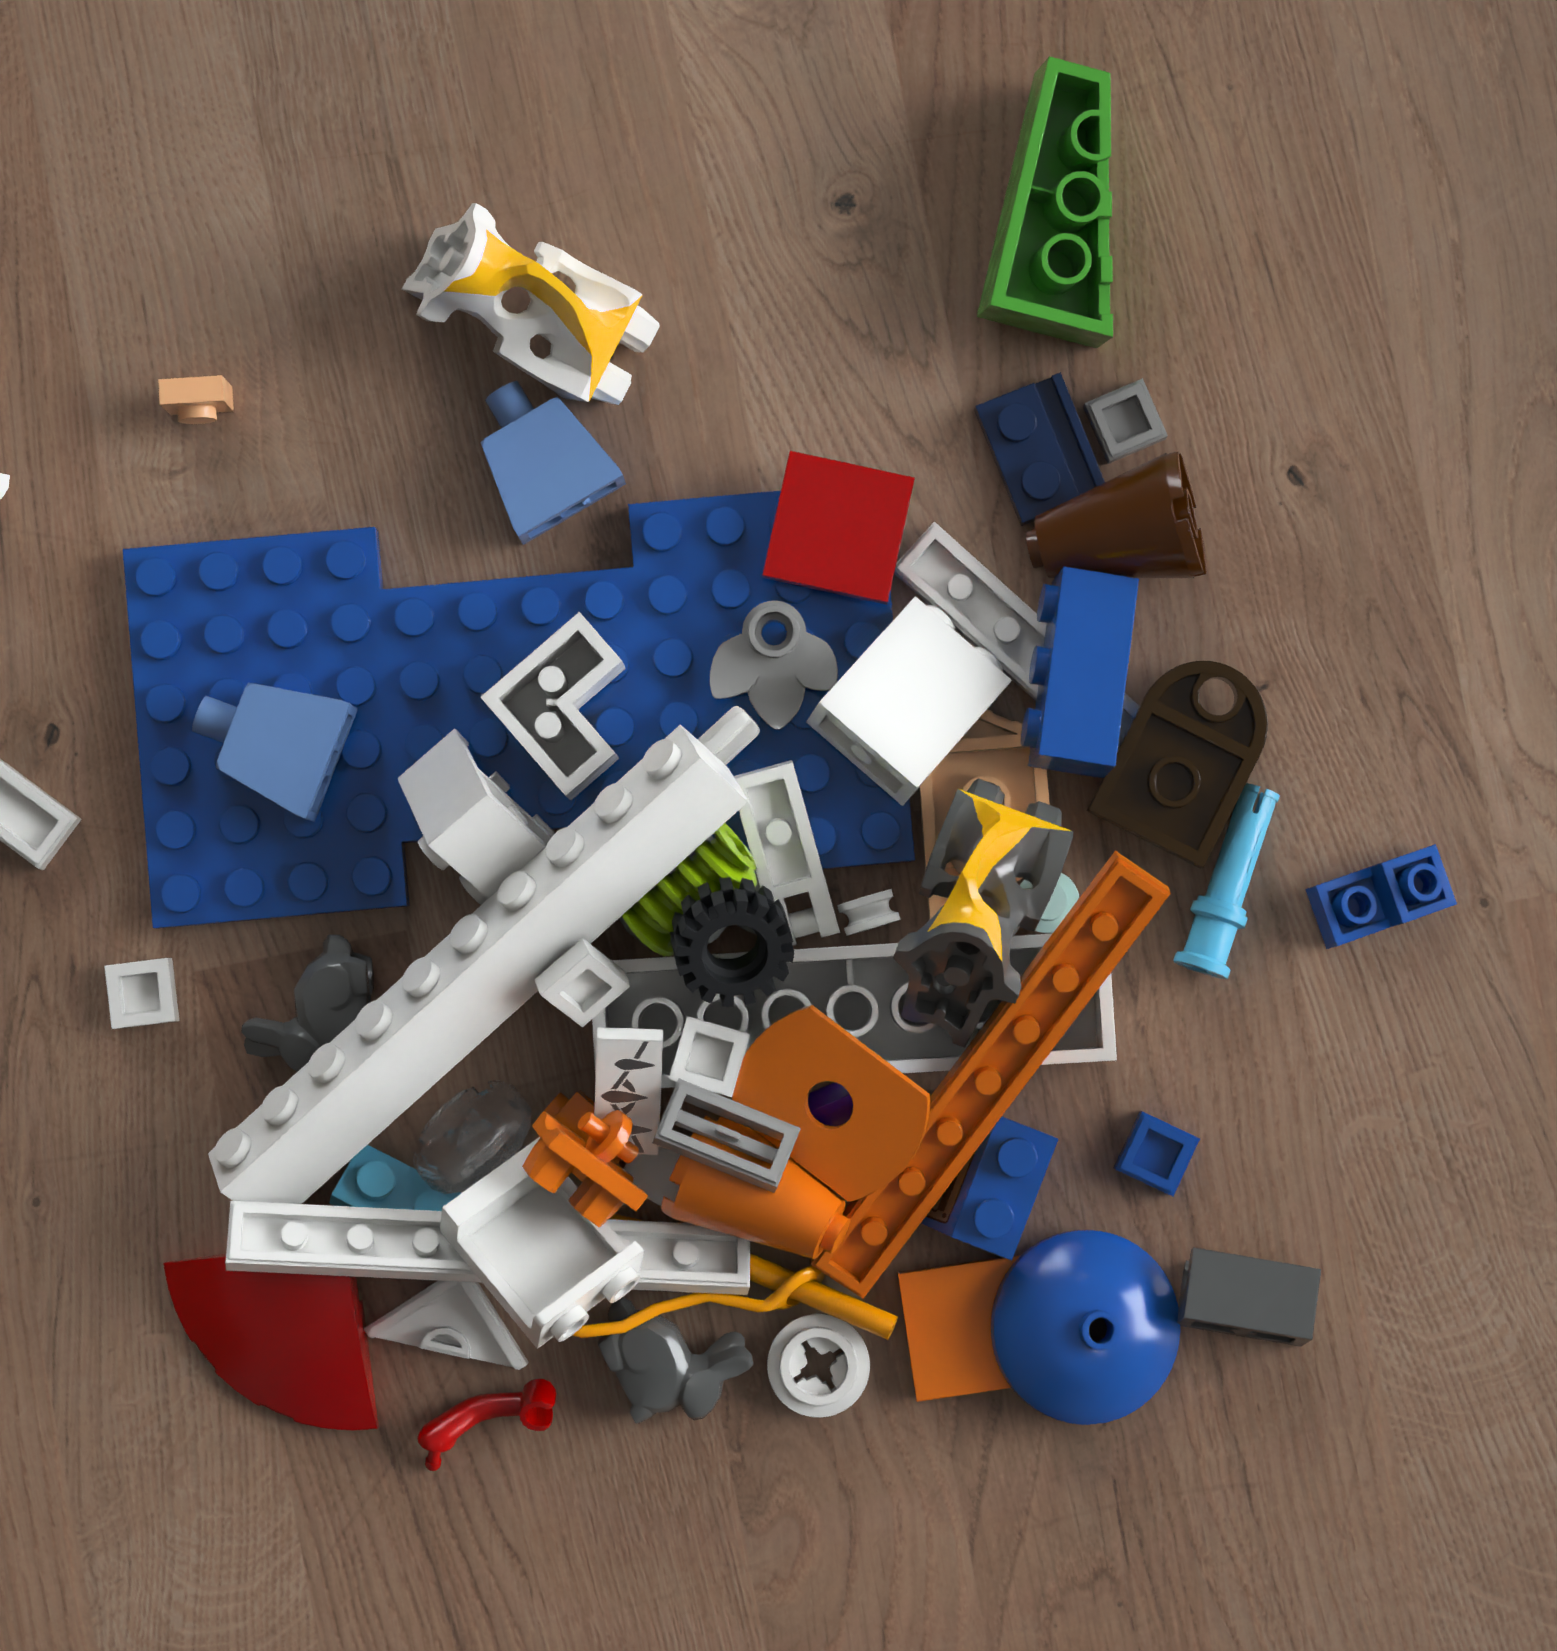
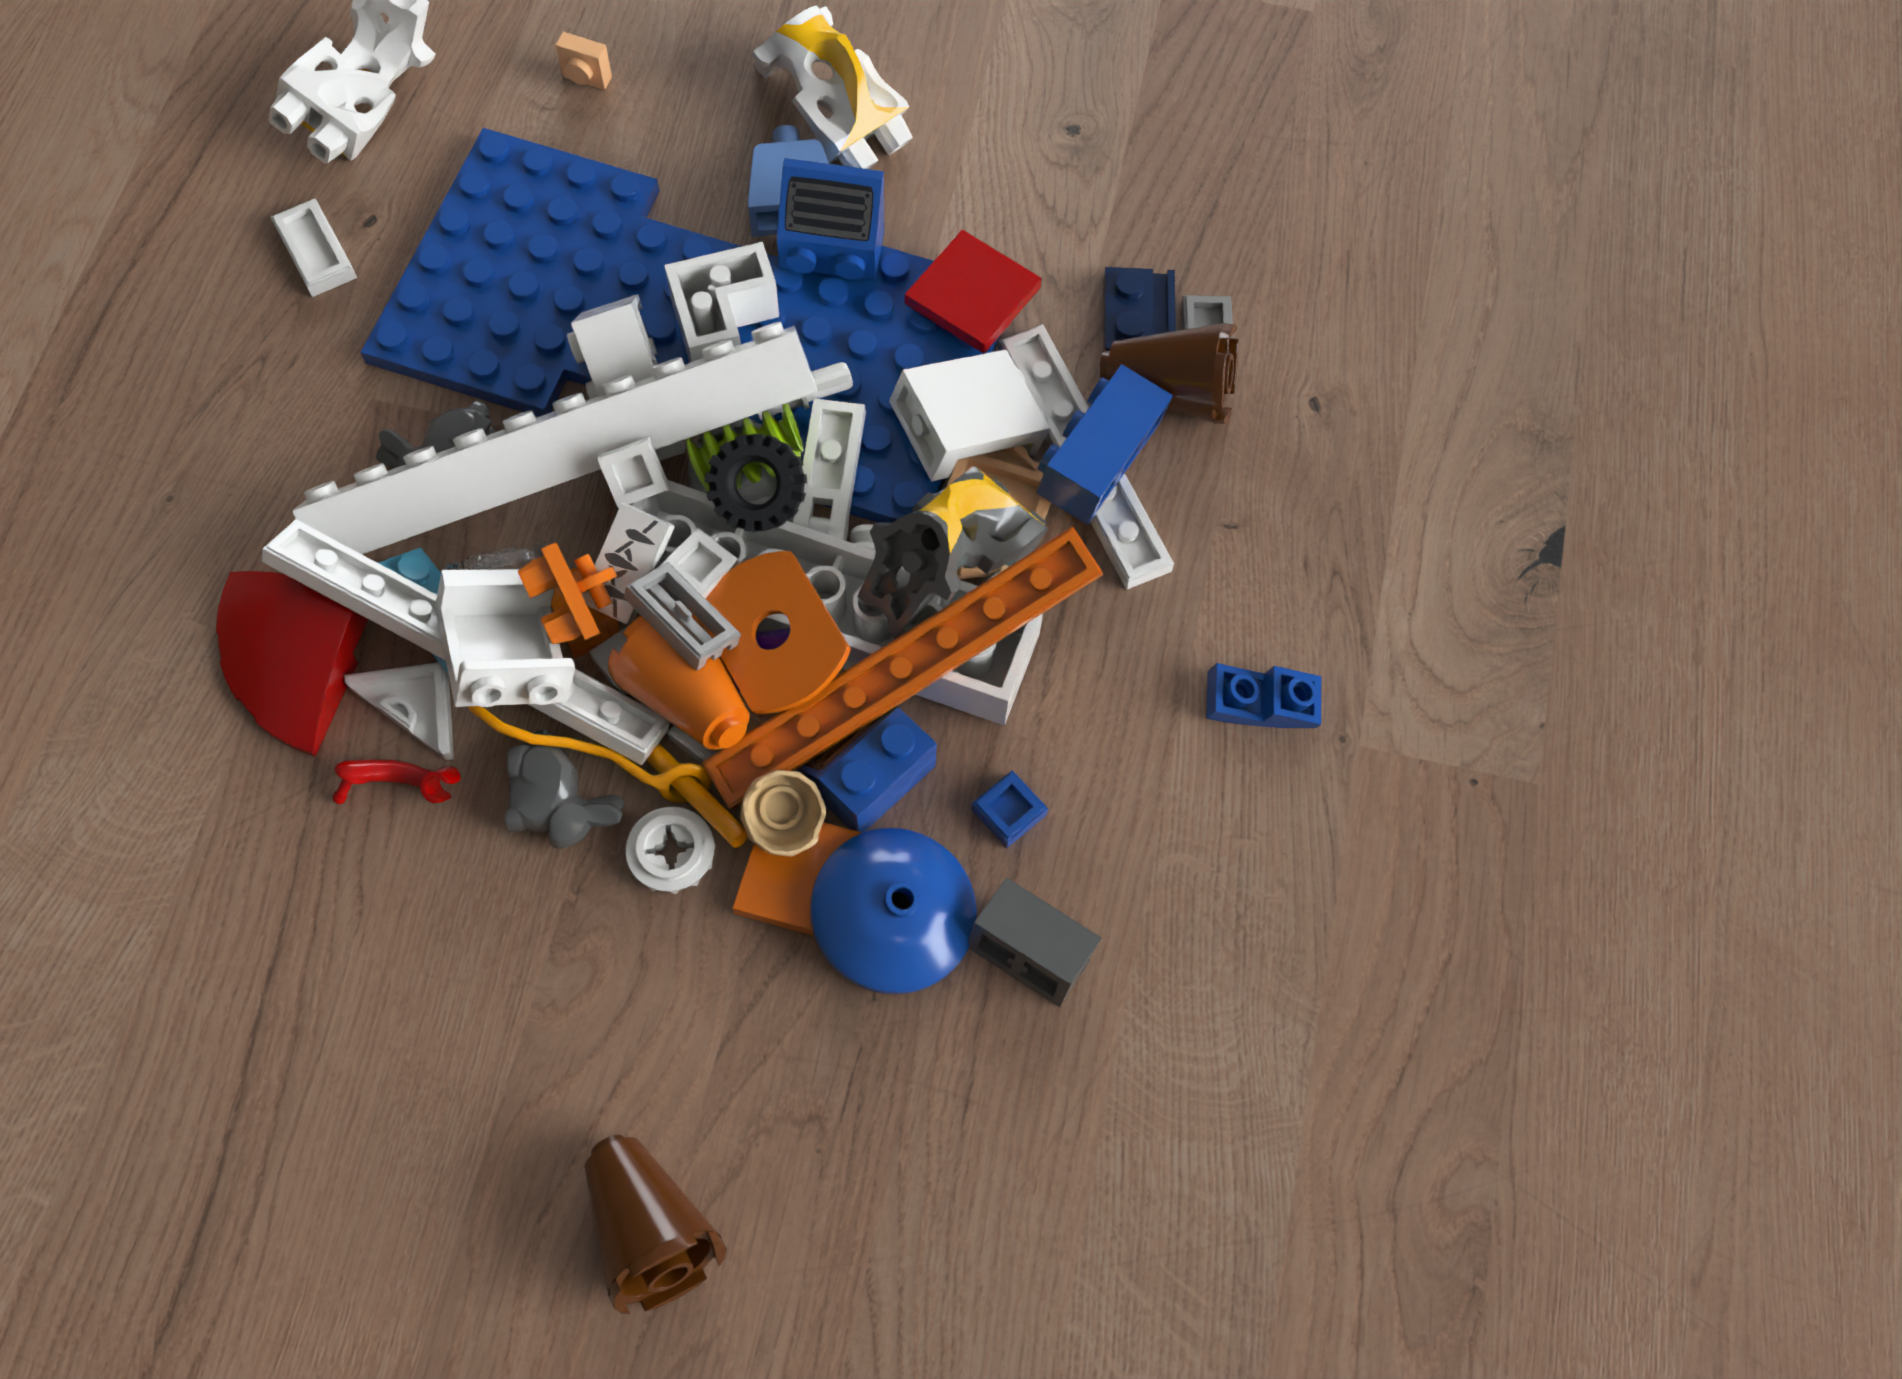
camera: 15 degrees right, 20 degrees down
white tile [104,958,179,1029] -> none
medium blue torso [192,683,358,822] -> none
light grey plate [710,601,838,730] -> none
bright green wedge [976,56,1113,348] -> none
dark brown tile [1087,661,1268,869] -> none
medium azure pin [1173,783,1280,980] -> none
none -> tan hair [740,769,826,857]
none -> slope [777,158,884,281]

